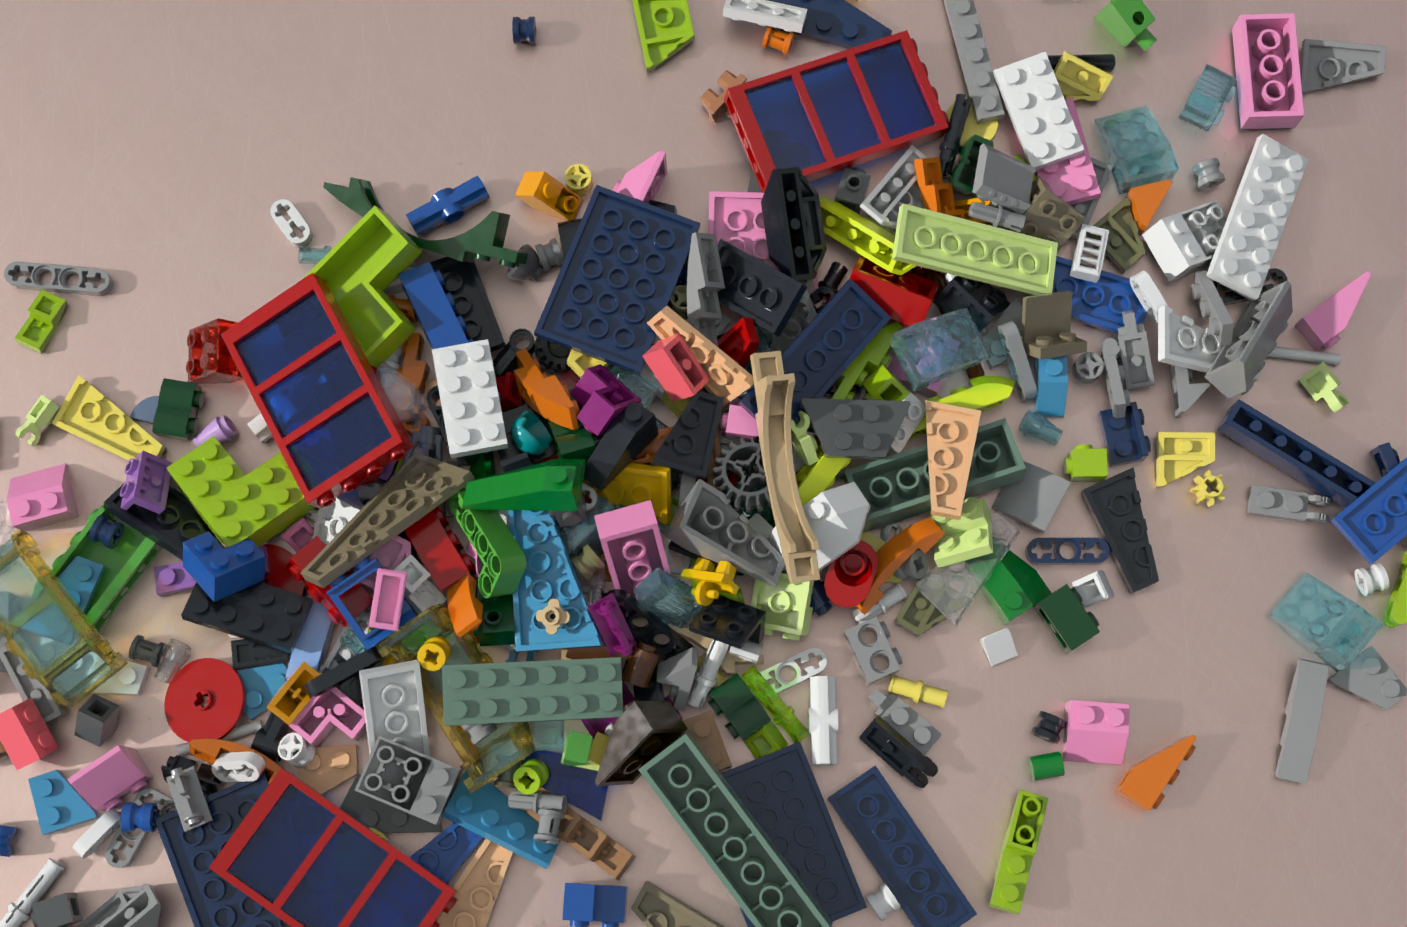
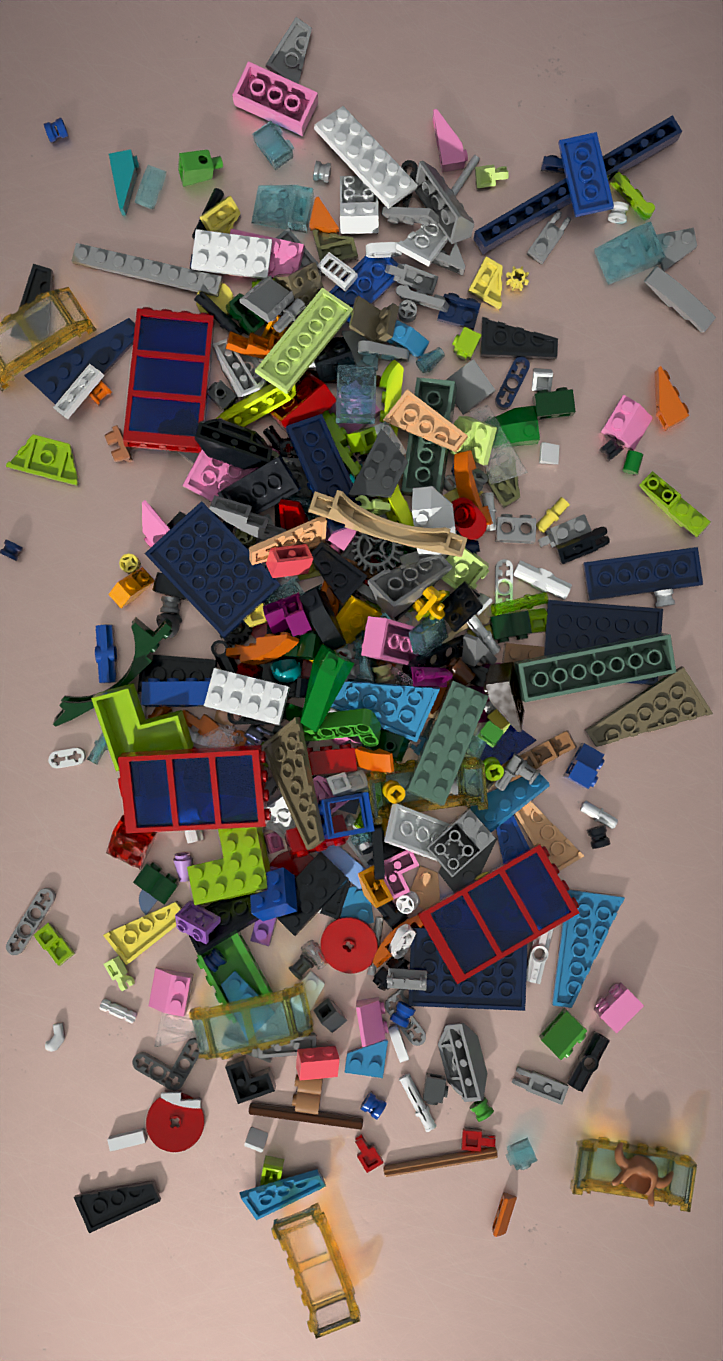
camera: 60 degrees left, 10 degrees up
bright pink tile [369,568,408,631] -> none
tan plate [536,599,570,634] -> none

